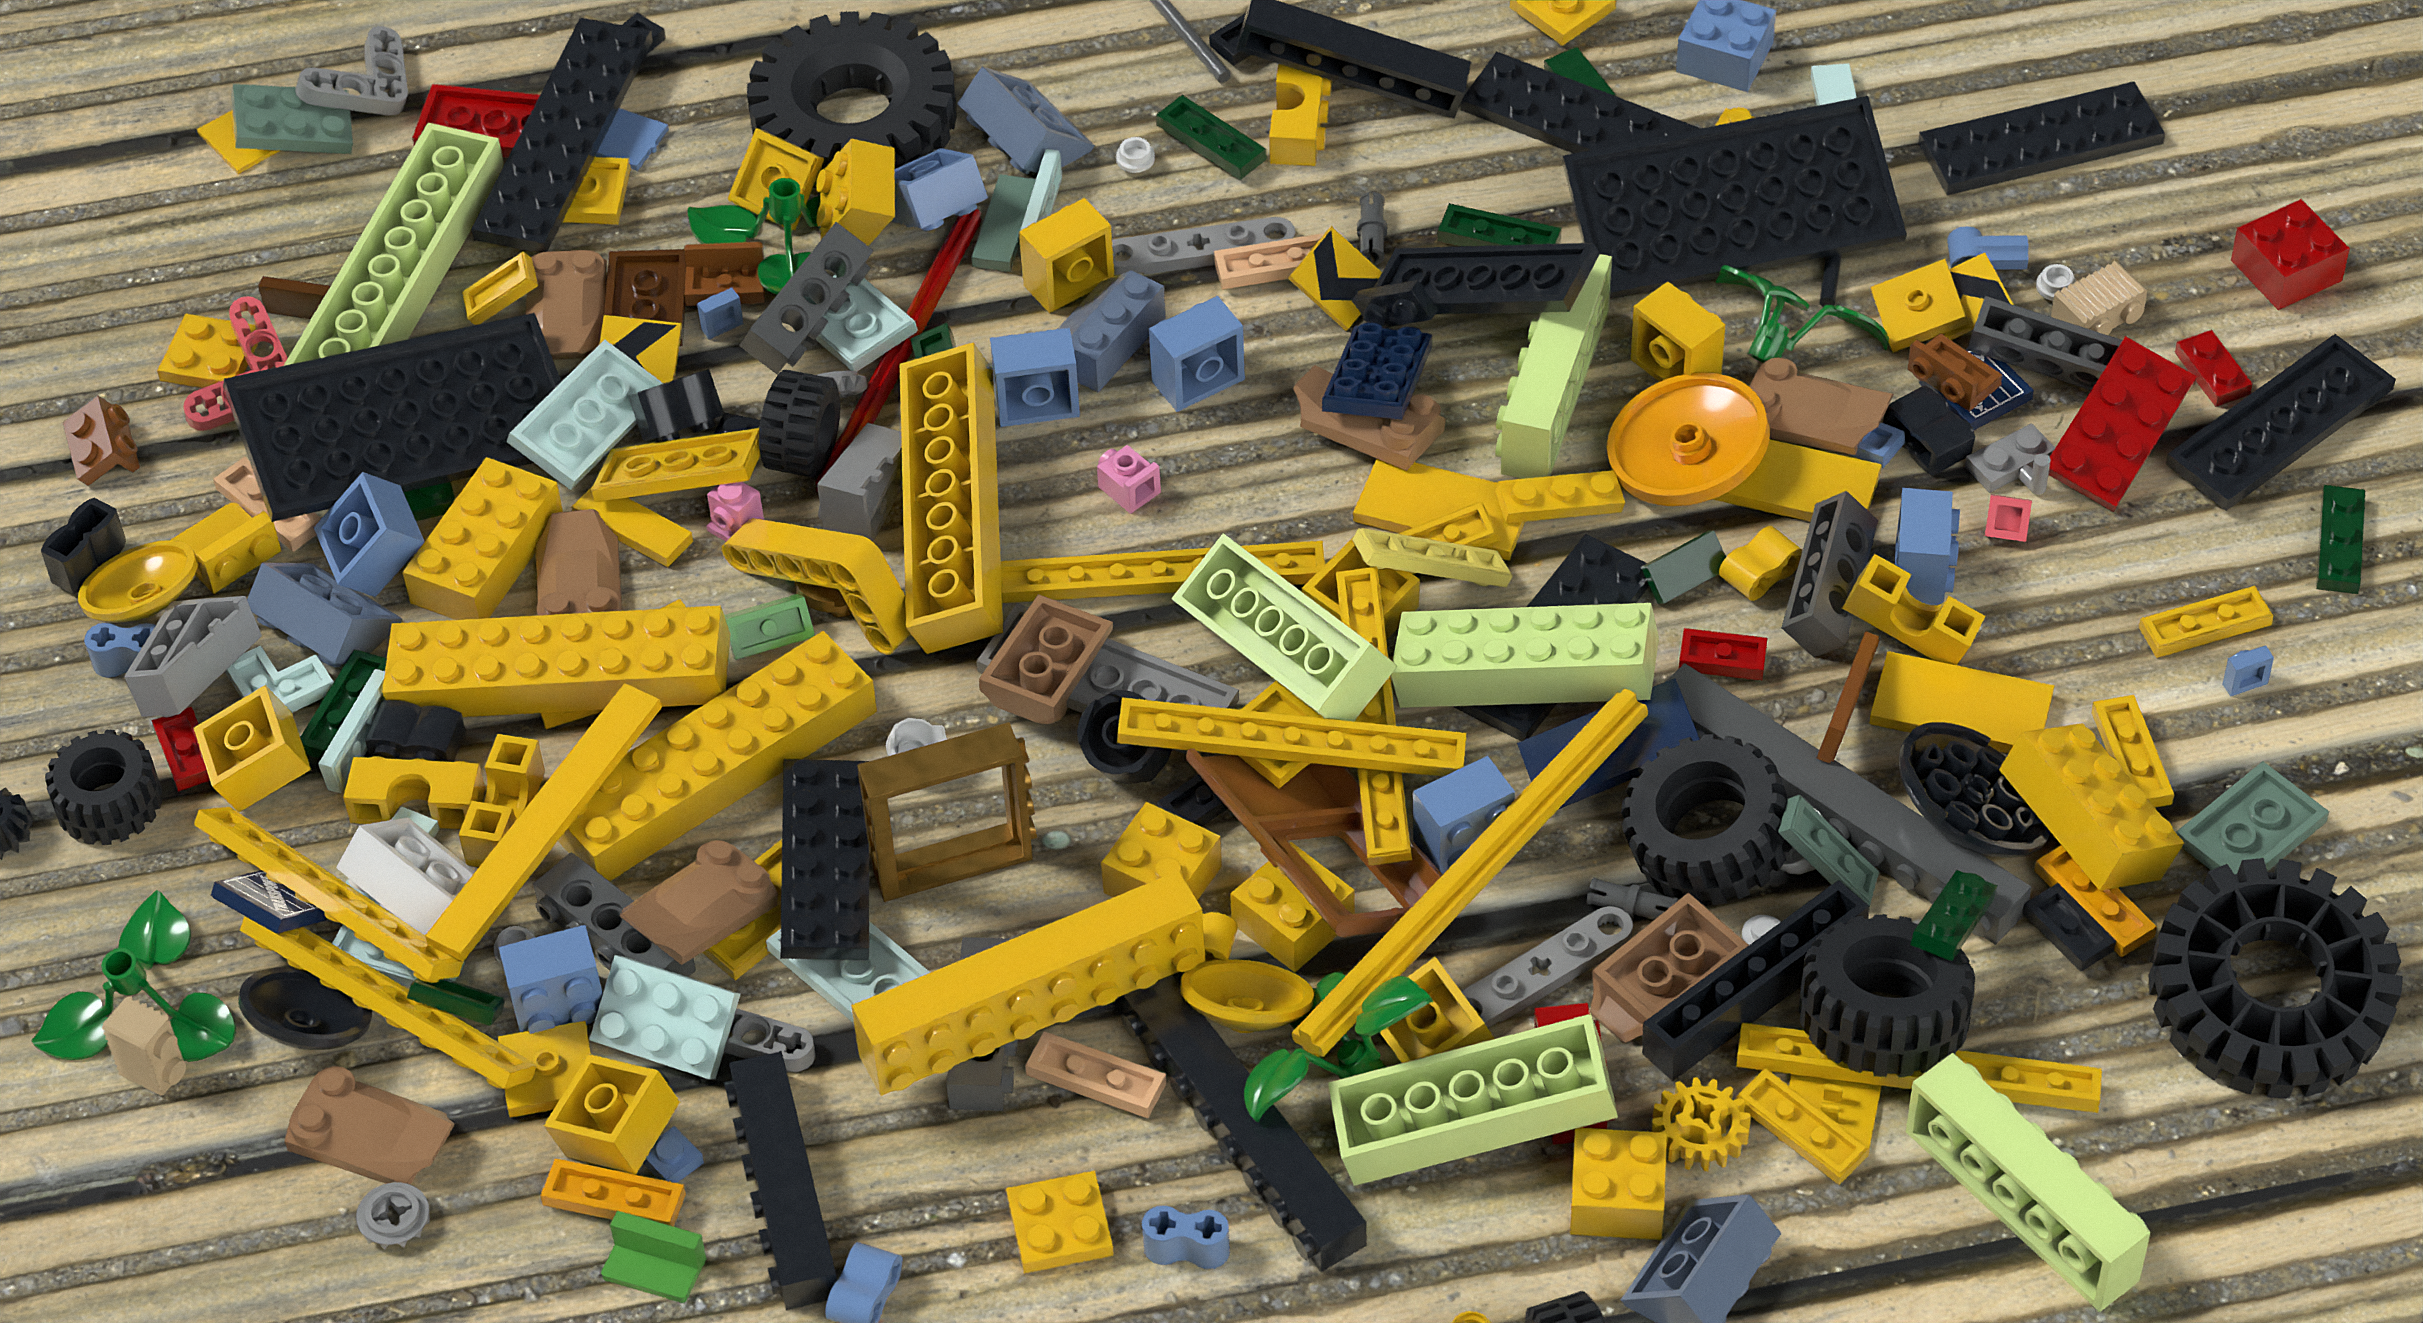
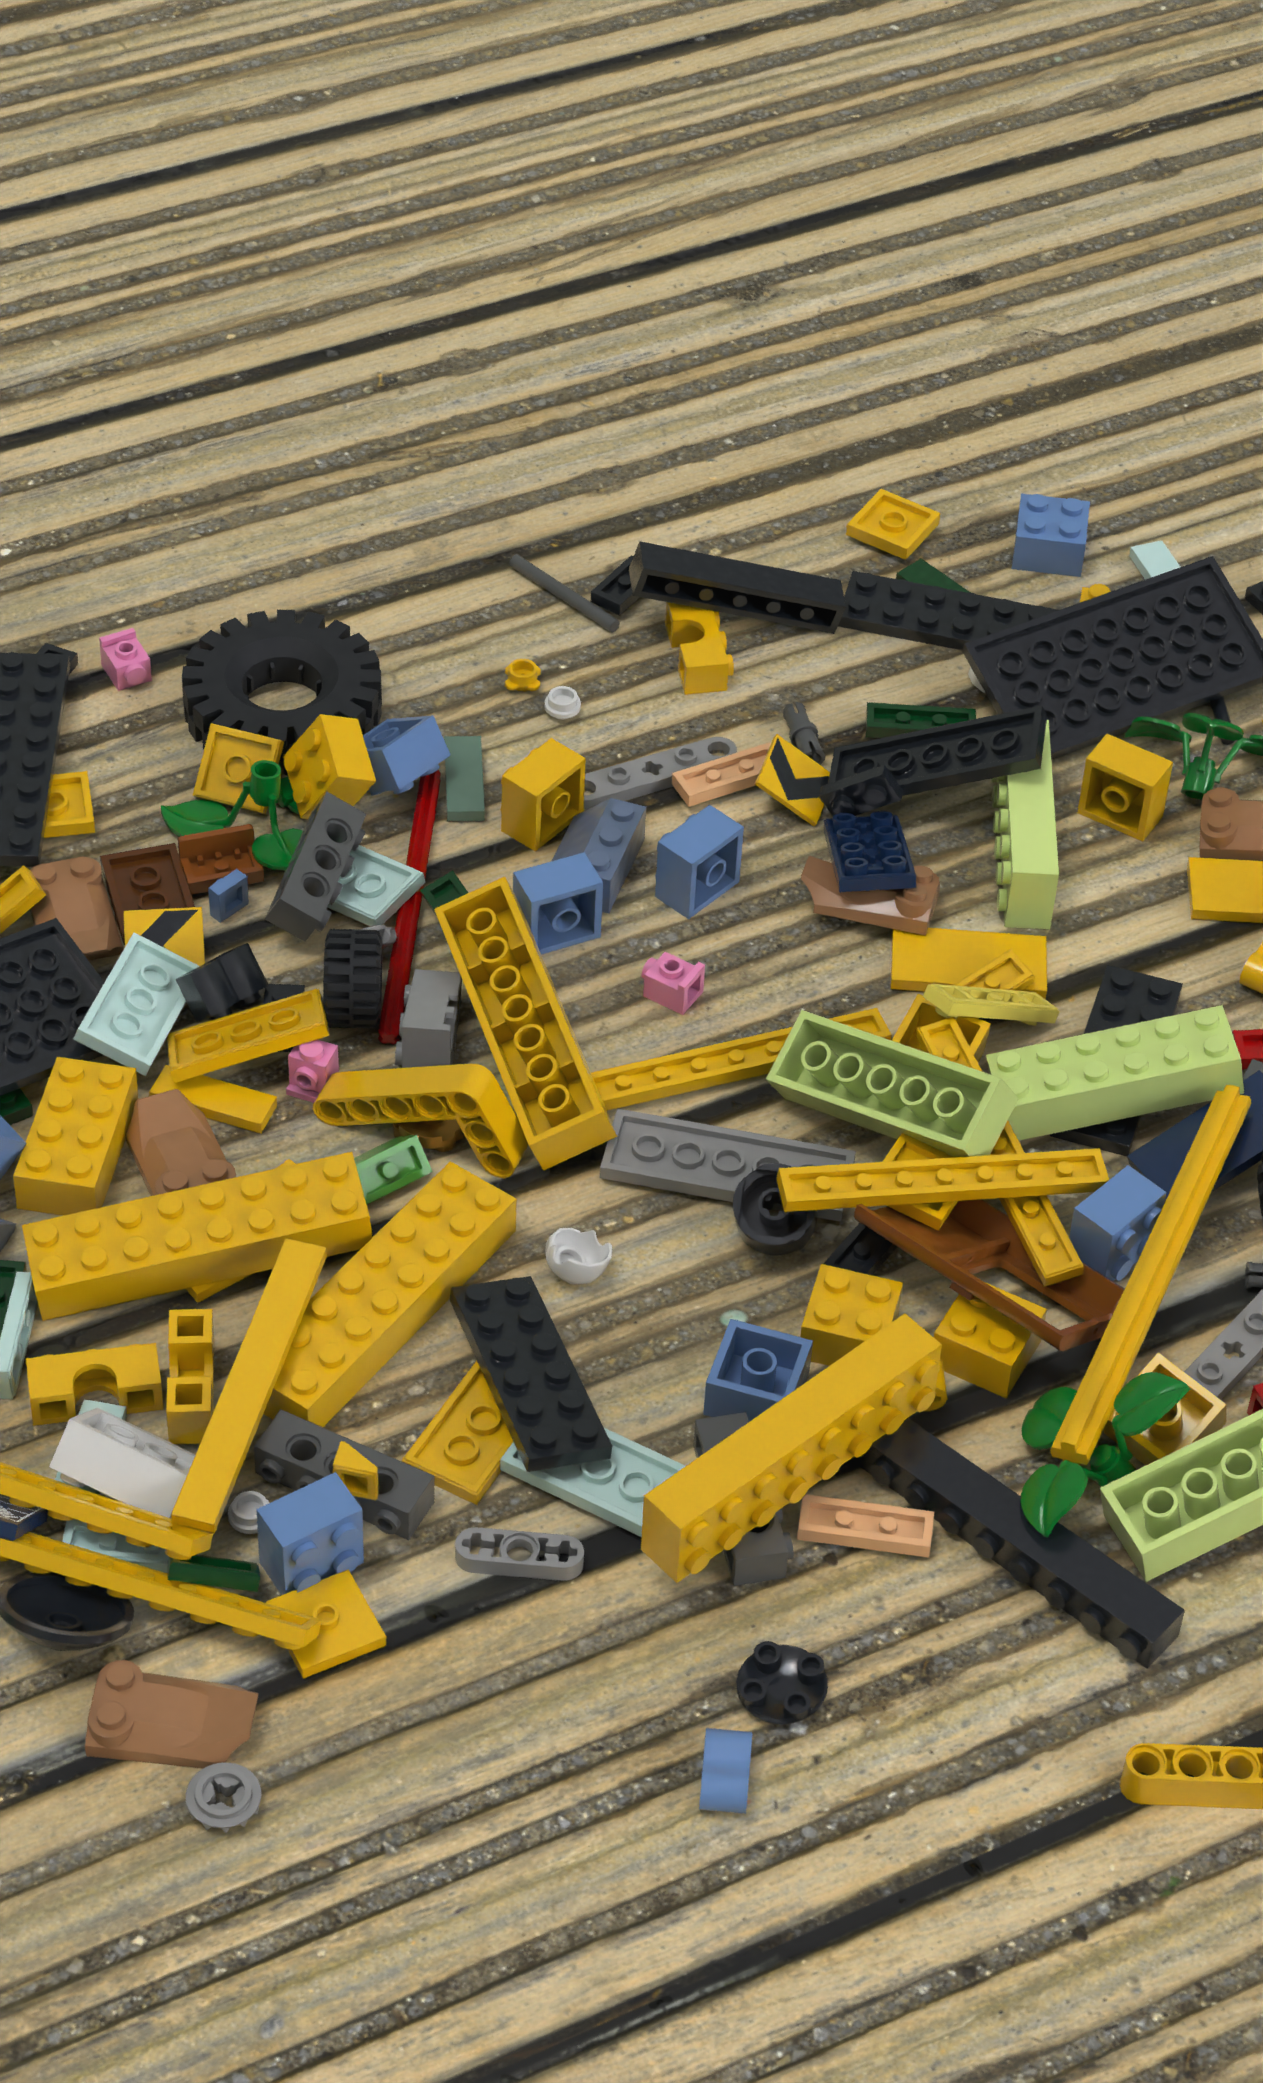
camera: 20 degrees left, 5 degrees down
black brick [365,700,466,762] -> none
light orange plate [540,1158,686,1227] -> none
yellow brick [544,1054,680,1174] -> none
light aqua plate [589,955,741,1079] -> none
medium blue piece [595,108,669,171] -> none
bright green panel [601,1210,706,1303] -> none
medium nougat slope [619,840,778,965] -> none
medium blue plate [643,1126,704,1183] -> none
black brick [724,1051,837,1310] -> none
pearl gold window [857,722,1037,902] -> none
sand blue slope [957,66,1095,174] -> none
medium nougat slope [979,594,1113,724] -> none
yellow plate [1006,1170,1114,1274] -> none
light aqua tile [1020,149,1062,231] -> none
medium blue axle [1142,1206,1230,1269] -> none
dark green plate [1156,95,1267,180] -> none
yellow dish [1180,960,1314,1033] -> none
yellow plate [1495,470,1625,523] -> none
light orange dish [1607,373,1770,506] -> none
tile [1641,530,1726,604] -> none
none -> bright pink brick [99,628,152,691]
none -> yellow slope [333,1441,378,1500]
none -> yellow plate [505,659,541,692]
none -> medium blue brick [703,1319,813,1422]
none -> black dish [736,1641,828,1724]

